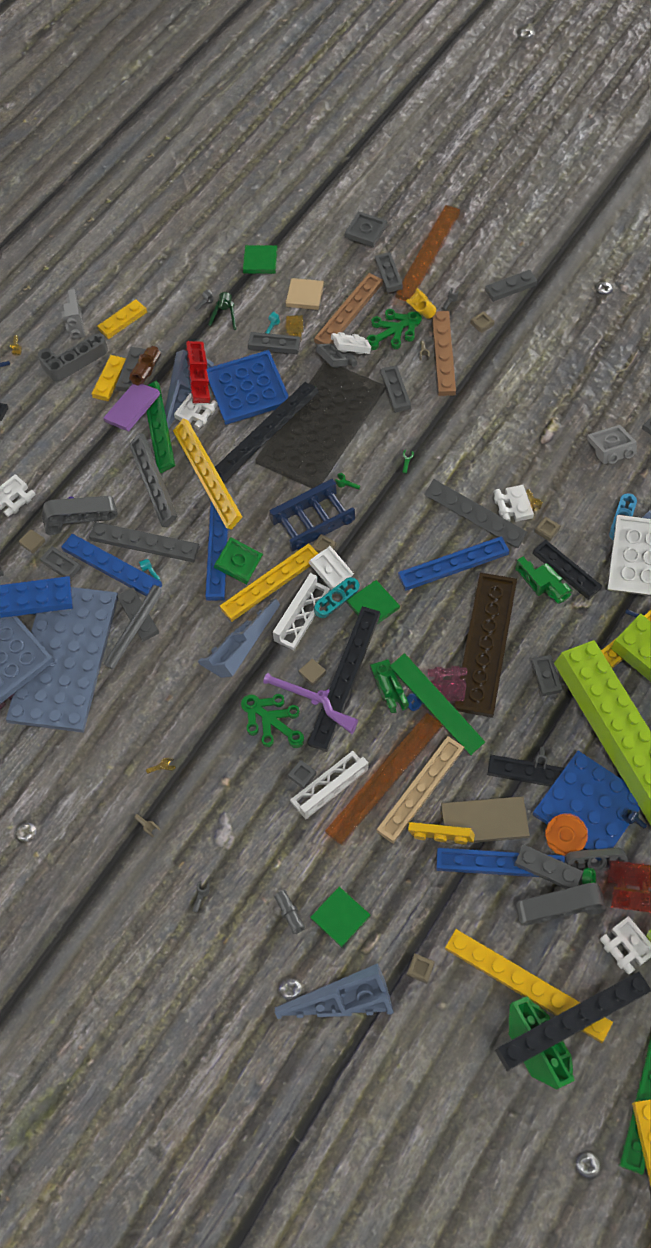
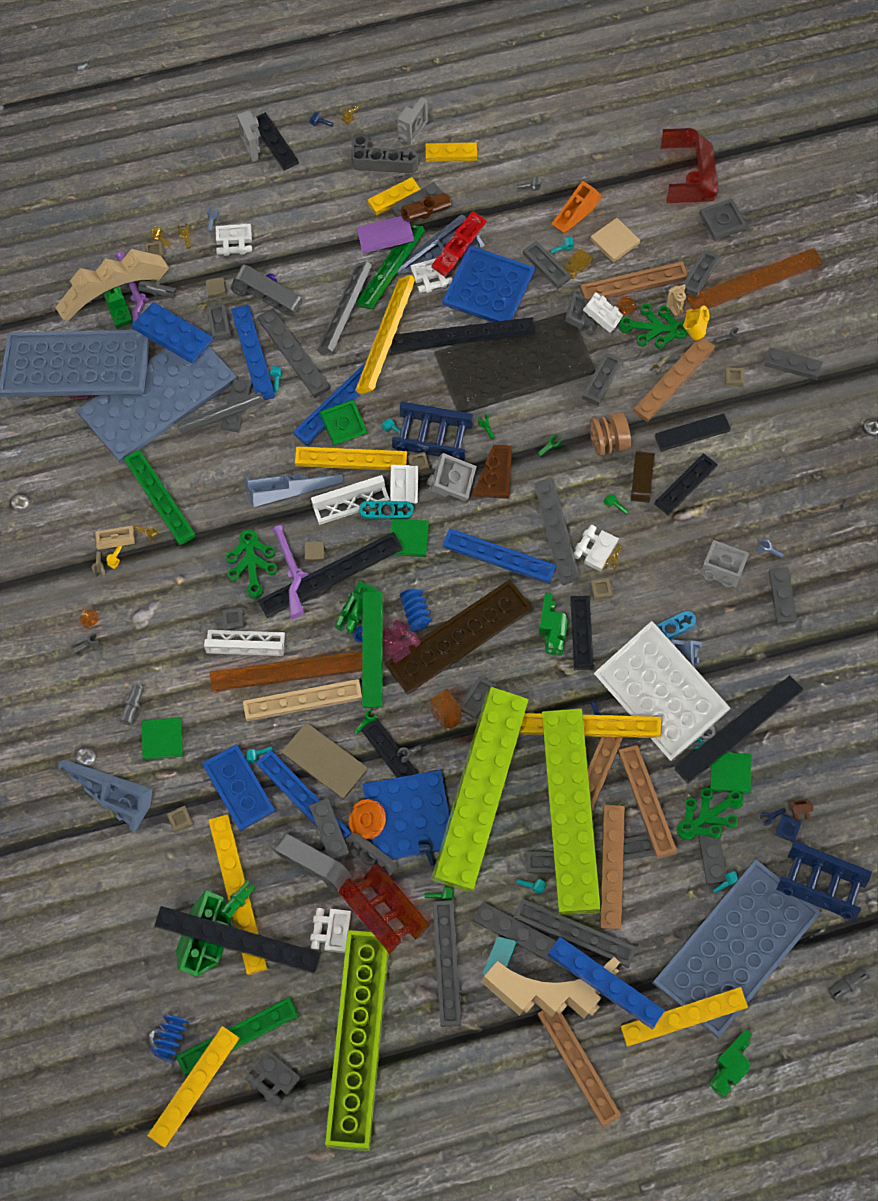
camera: 40 degrees right, 5 degrees up
dark green plant [208,292,236,330] -> none
green tile [243,245,278,274] -> none
yellow plate [408,822,475,844] -> none
green tile [582,868,596,885] -> none
none -> clear orange plate [80,609,98,629]
none -> tan tile [95,525,135,550]
none -> yellow hand [107,546,123,569]
none -> green plate [124,449,196,546]
none -> blue piece [150,1015,189,1063]
none -> blue plate [202,744,275,832]
none -> green pin [219,880,256,920]
none -> teal hand [246,746,273,764]
none -> green hand [354,709,377,734]
none -> teal hand [382,419,401,434]
none -> blue piece [399,589,432,632]
none -> light grey plate [427,453,477,501]
none -> clear orange brick [430,689,461,731]
none -> reddish brown wing [472,445,512,499]
none -> orange slope [551,181,603,234]
none -> medium nougat wheel [590,412,631,456]
none -> green hand [603,494,629,514]
none -> clear orange plate [617,296,636,314]
none -> dark brown beam [630,451,655,503]
none -> black tile [654,413,731,452]
none -> black tile [654,453,718,516]
none -> clear red windscreen [660,128,719,203]
none -> tan hinge [666,284,686,317]
none -> sand blue hand [757,540,784,558]

